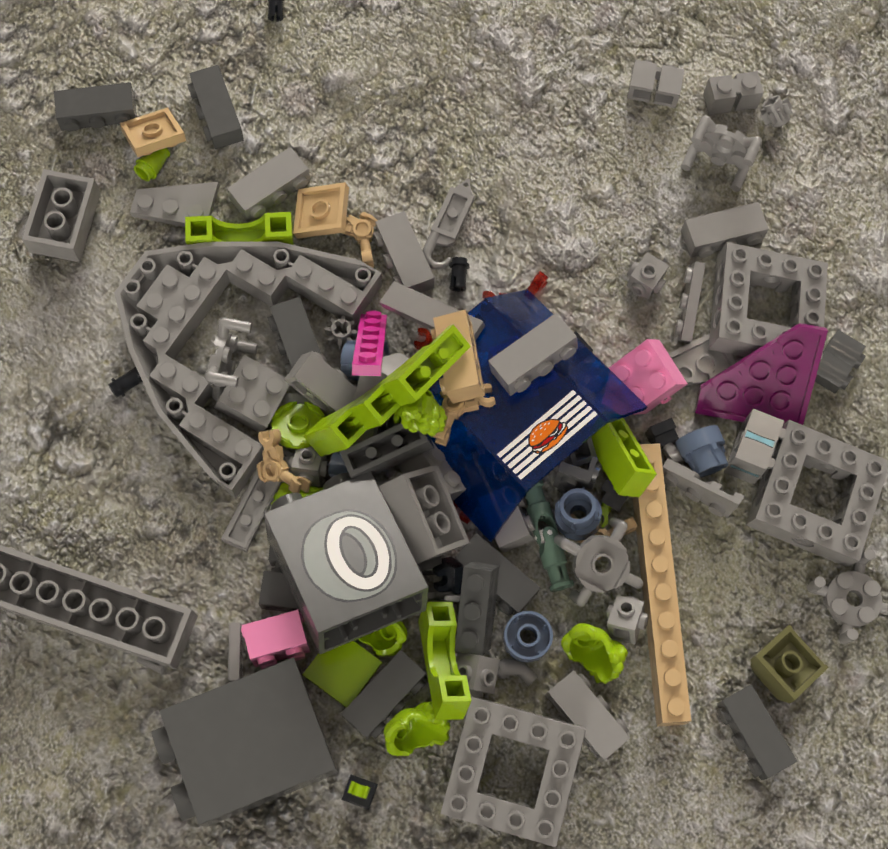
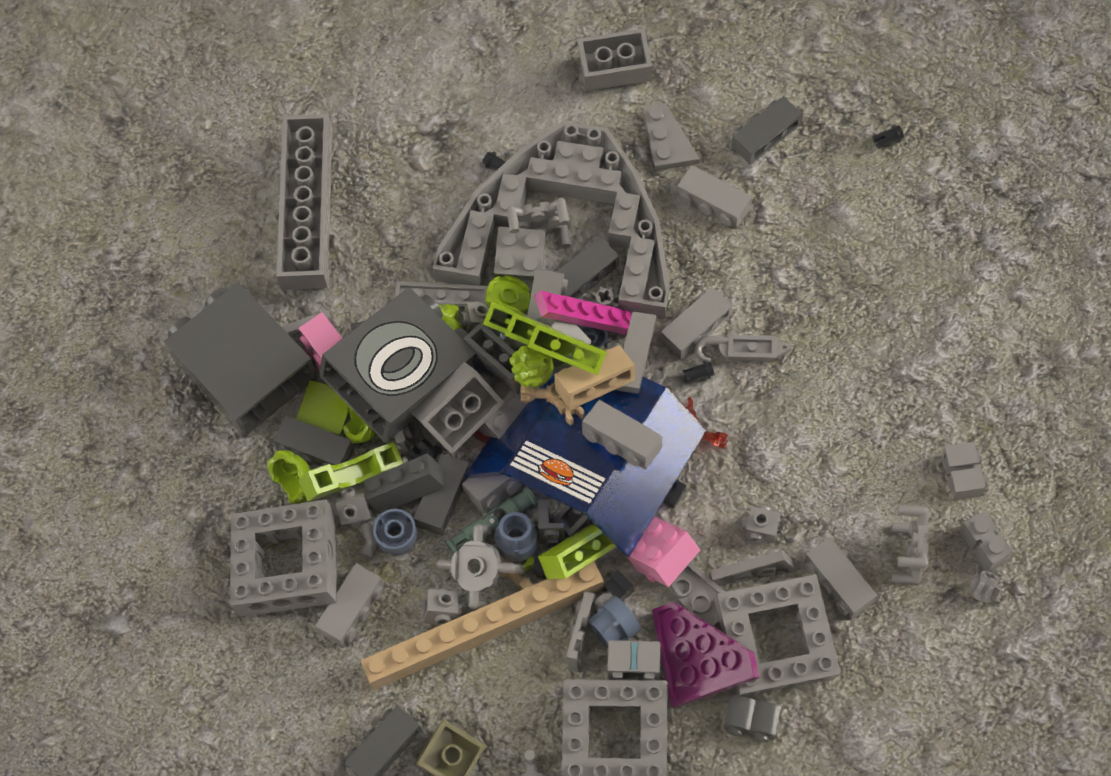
camera: 80 degrees right, 5 degrees down
dark grey brick [54,82,137,131] -> none
tan plate [120,107,186,157] -> none
lime cone [134,148,170,182] -> none
lime arch [185,212,294,245] -> none
tan piece [256,429,312,493] -> none
tan plate [293,182,349,239] -> none
black piece [341,775,378,810] -> none
tan piece [342,212,378,268] -> none
lime hair [561,623,628,684] -> none

